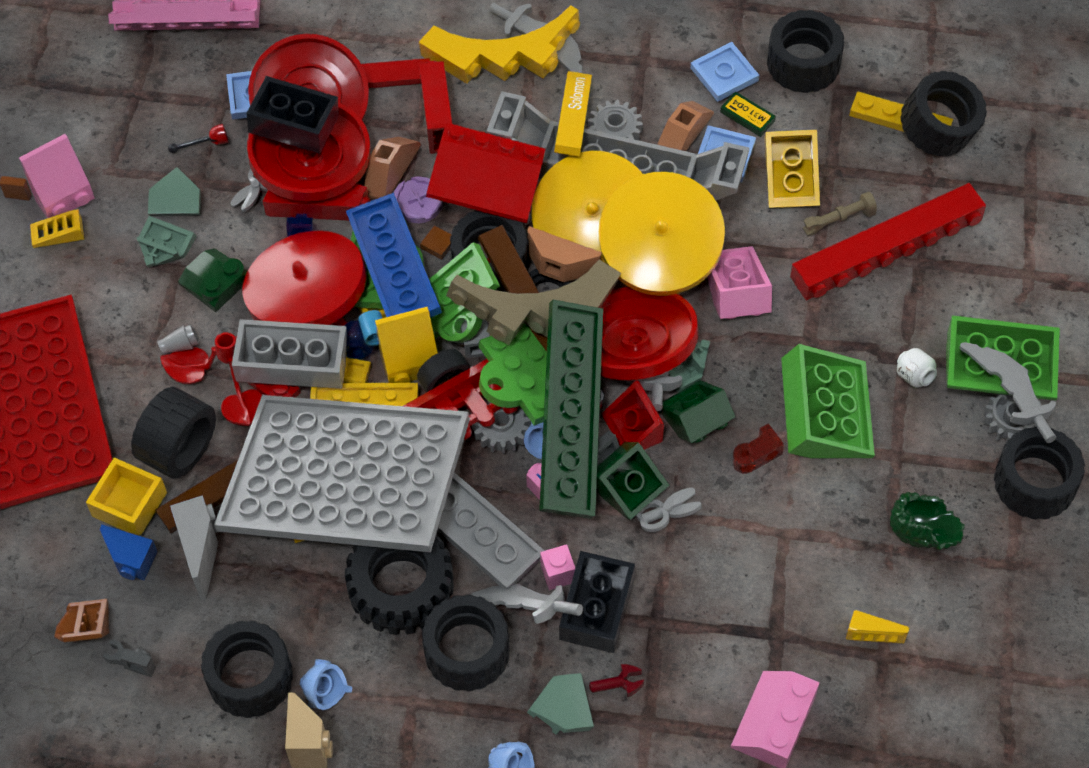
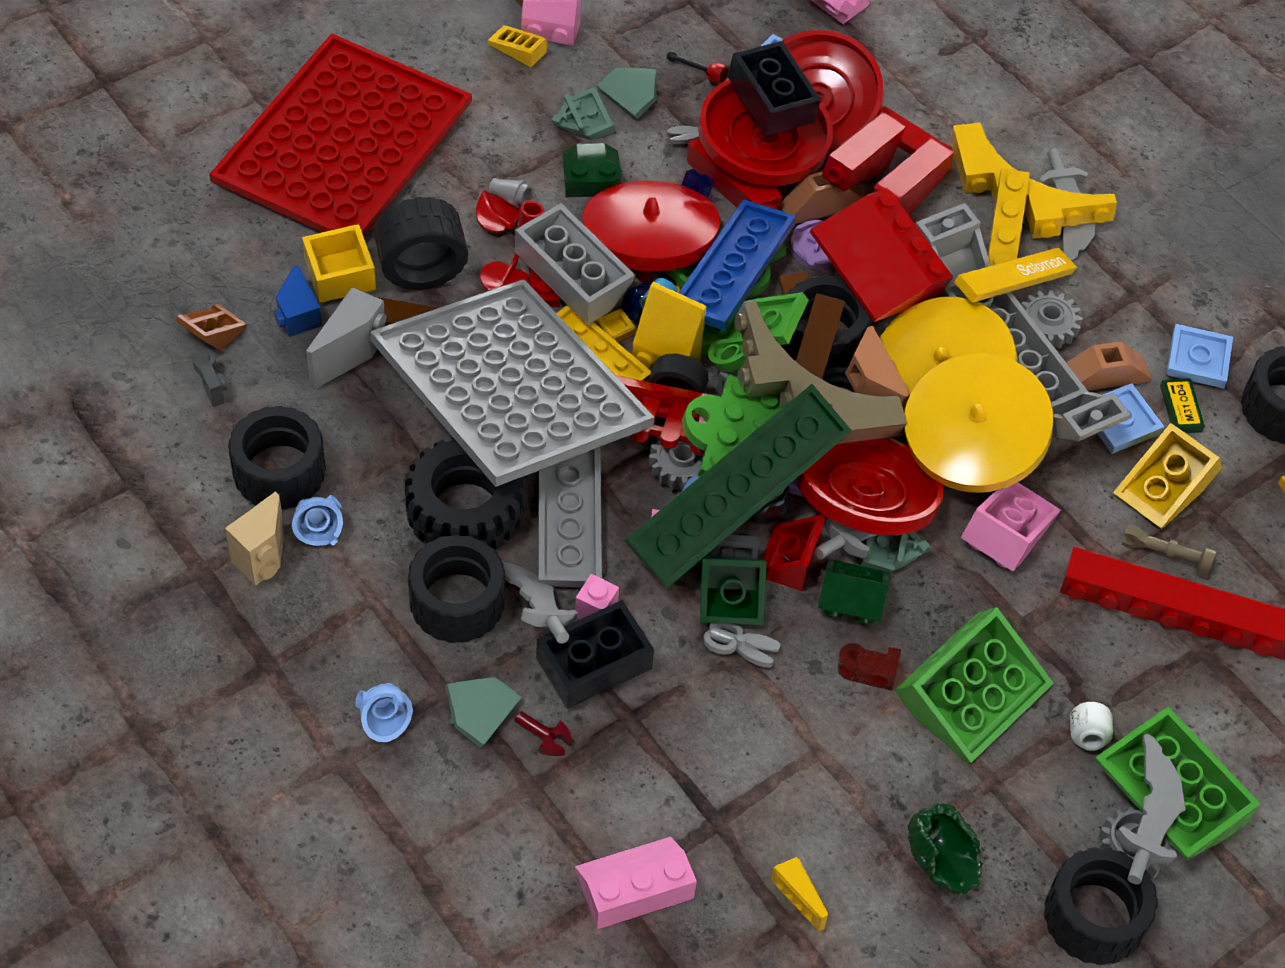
camera: 40 degrees right, 5 degrees down
none -> slope [821,112,906,191]
none -> yellow plate [988,168,1030,266]

